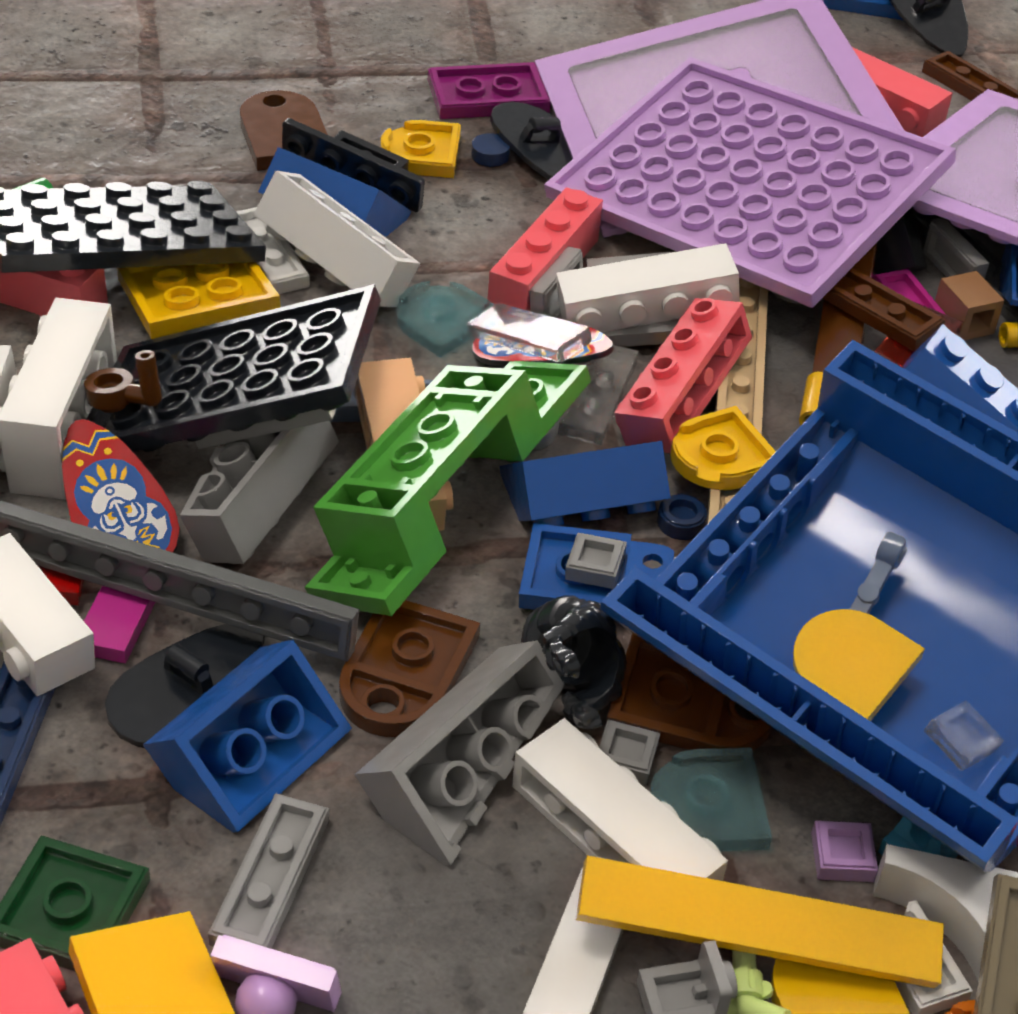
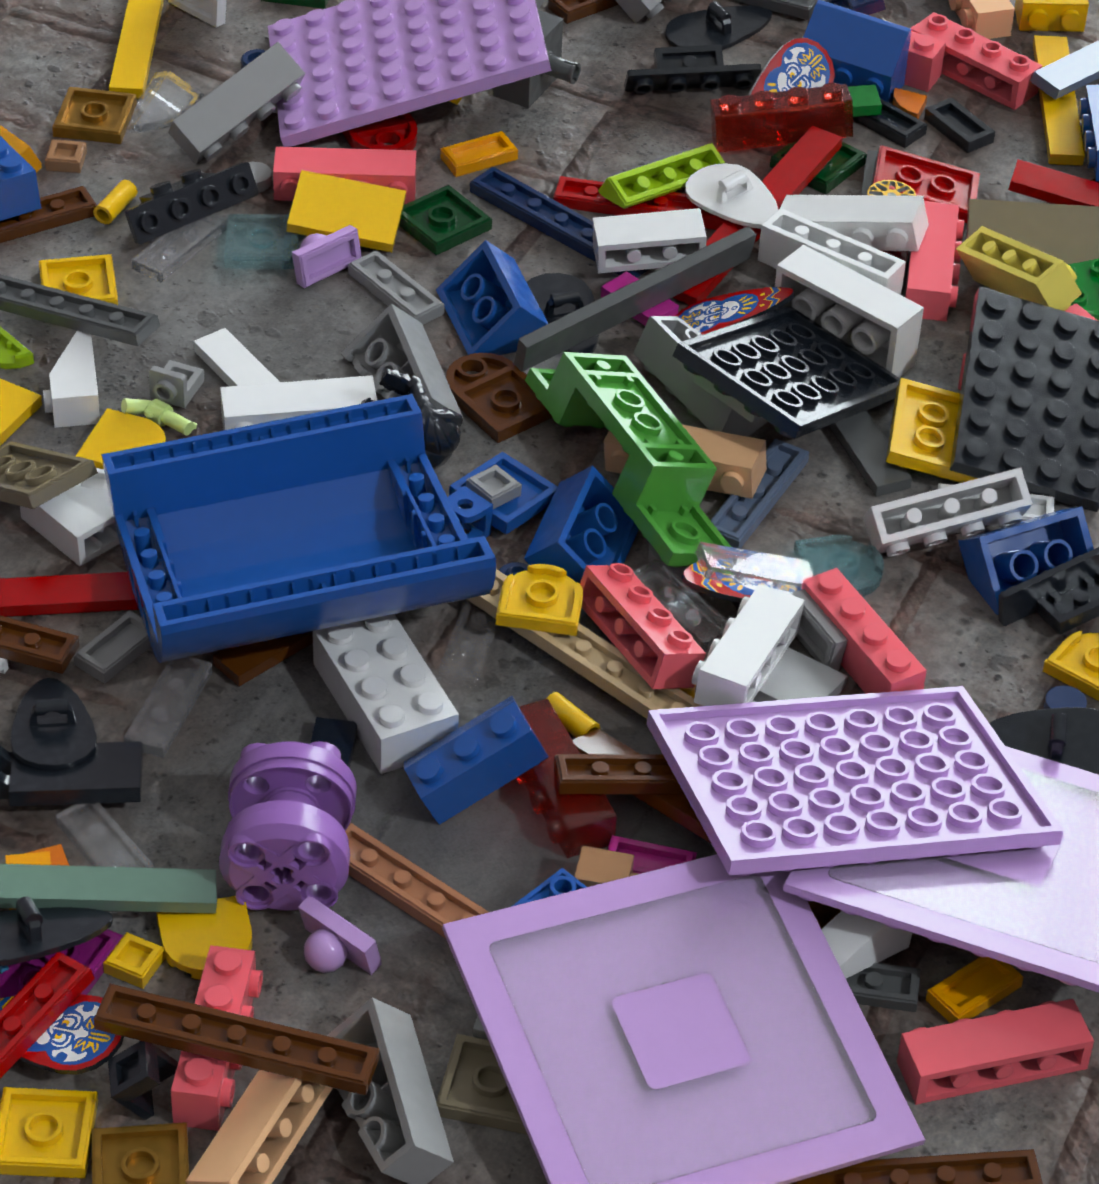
camera: 125 degrees right, 0 degrees up
reddish brown plate [84,350,162,413] -> none
yellow tile [576,855,944,988] -> none
yellow tile [793,609,925,721] -> none
sand blue piece [849,532,907,614] -> none
clear tile [923,700,1004,772] -> none

